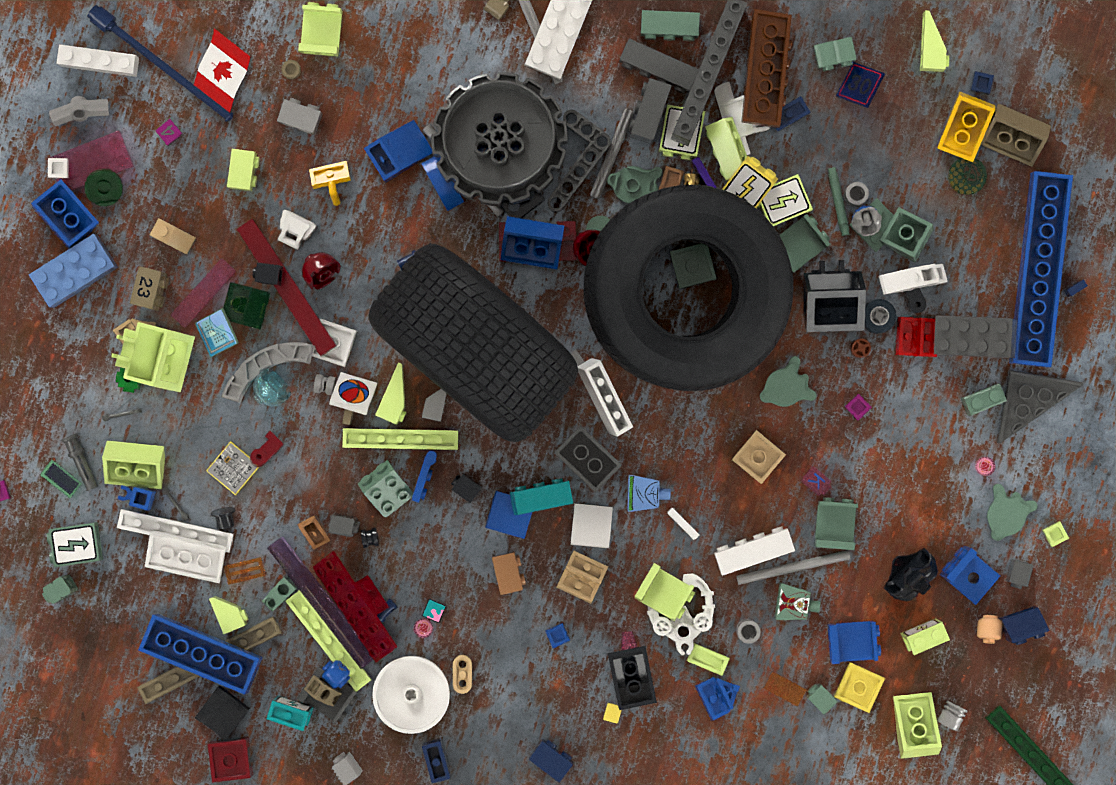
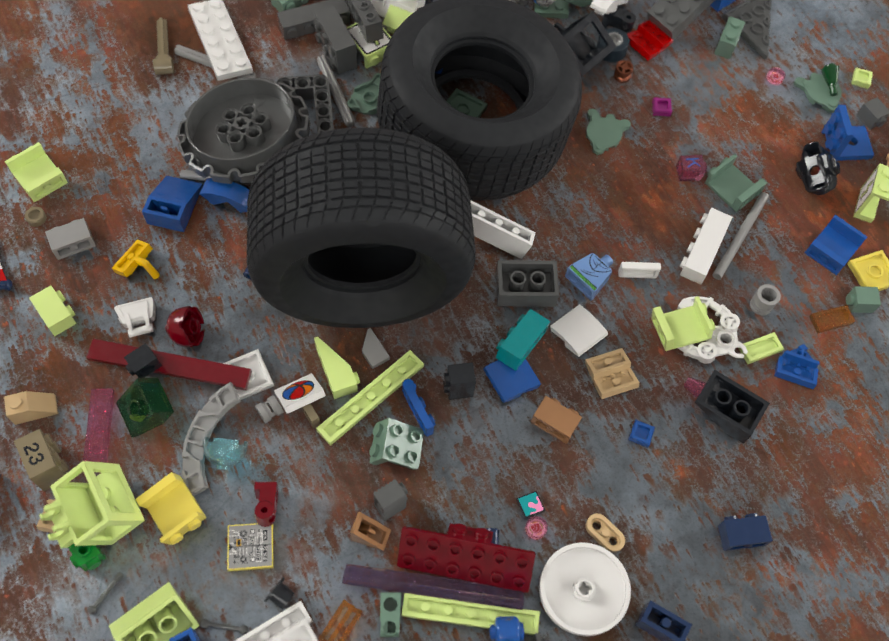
camera: 45 degrees left, 25 degrees down
piece [195,308,239,358] -> none
black wheel [361,527,379,548] -> none
light yellow sticker [603,703,621,724] -> none
tan plate [732,430,786,484] -> none
sand green torso [774,582,821,620] -> none
none -> light yellow panel [135,472,207,545]
none -> dark green cone [821,63,839,96]

